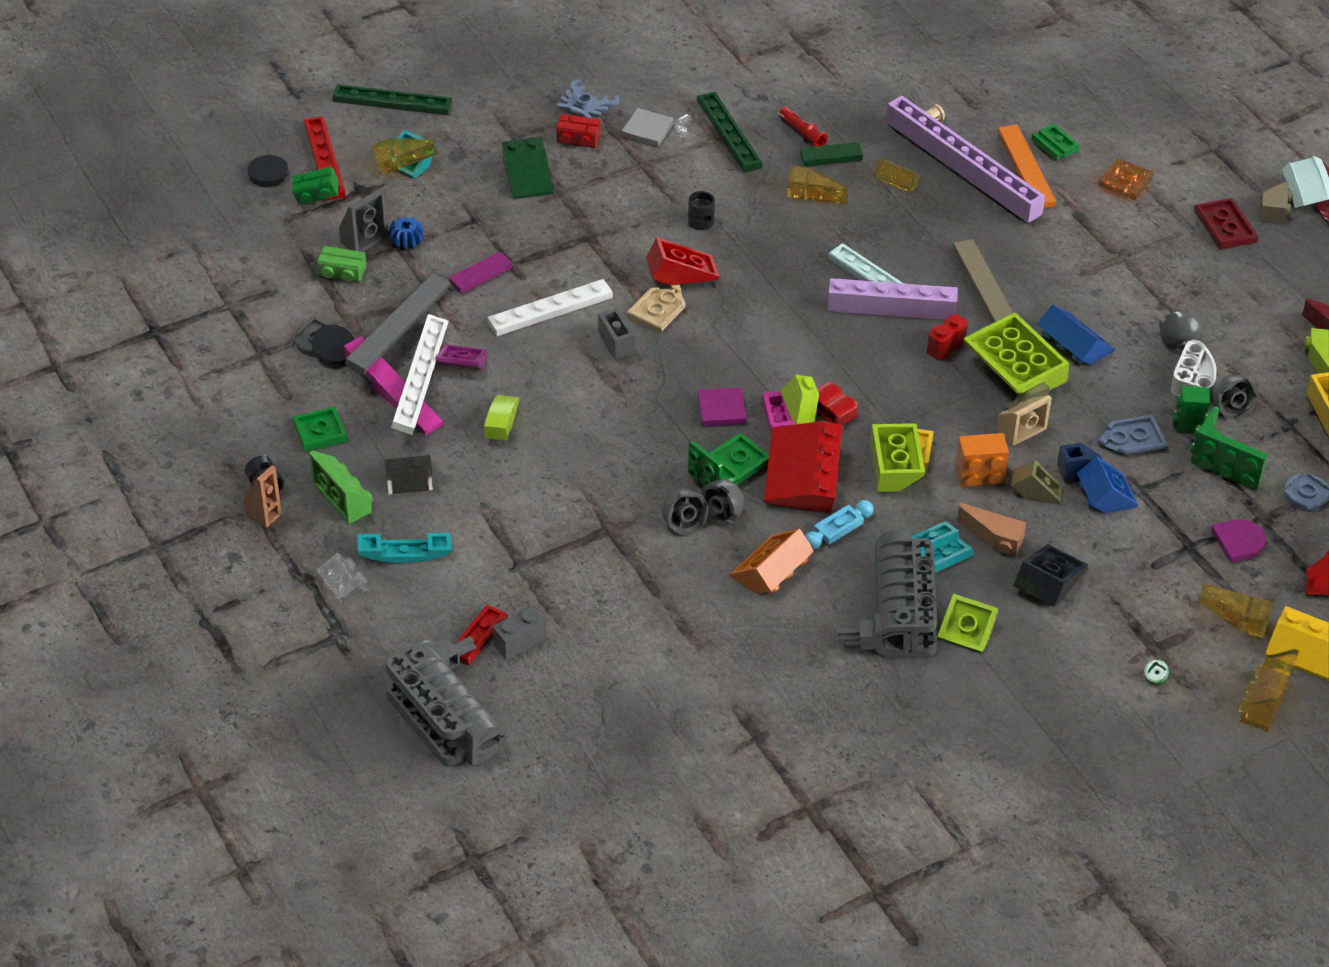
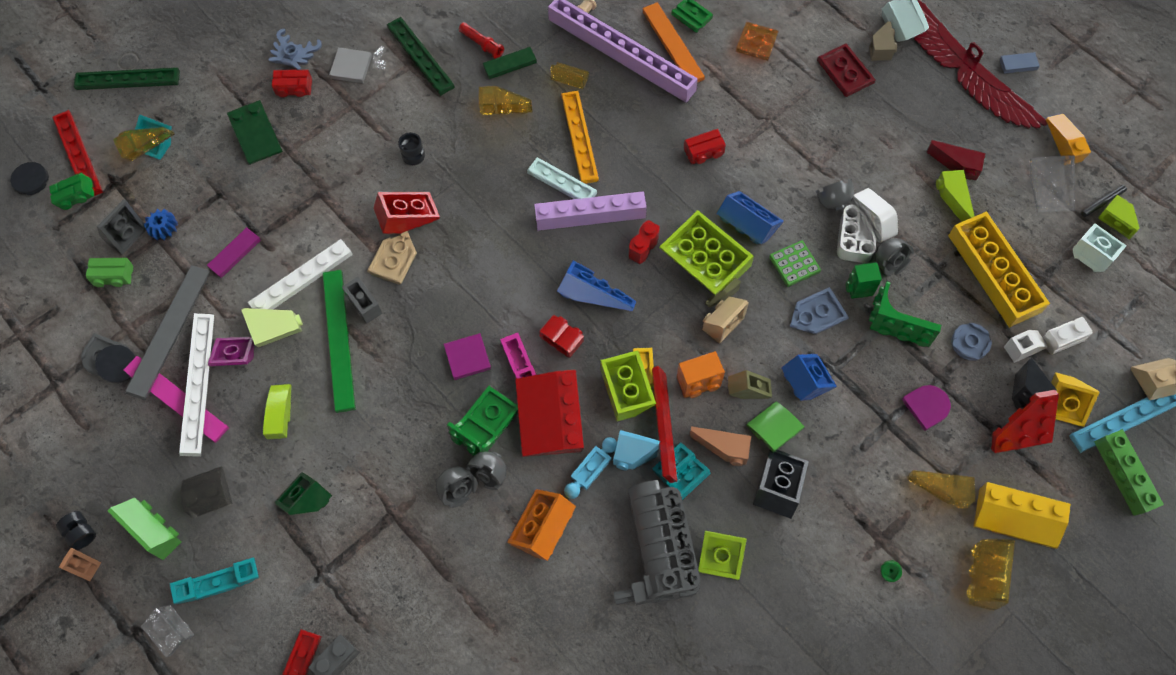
camera: 10 degrees left, 20 degrees up
green tile [292,406,348,452] -> none
lime slope [780,375,819,424] -> none
dark tan tile [953,239,1013,323] -> none
dark blue slope [1057,443,1102,480] -> none
none -> yellowish green slope [241,308,303,348]
none -> dark green slope [274,472,332,515]
none -> green tile [323,270,356,413]
none -> blue wedge [557,260,636,311]
none -> light orange tile [561,91,599,184]
none -> medium azure slope [613,430,660,470]
none -> red tile [652,366,677,483]
none -> red brick [683,129,726,164]
none -> bright green slope [746,401,804,453]
none -> tile [769,240,821,287]
none -> white beam [851,188,898,243]

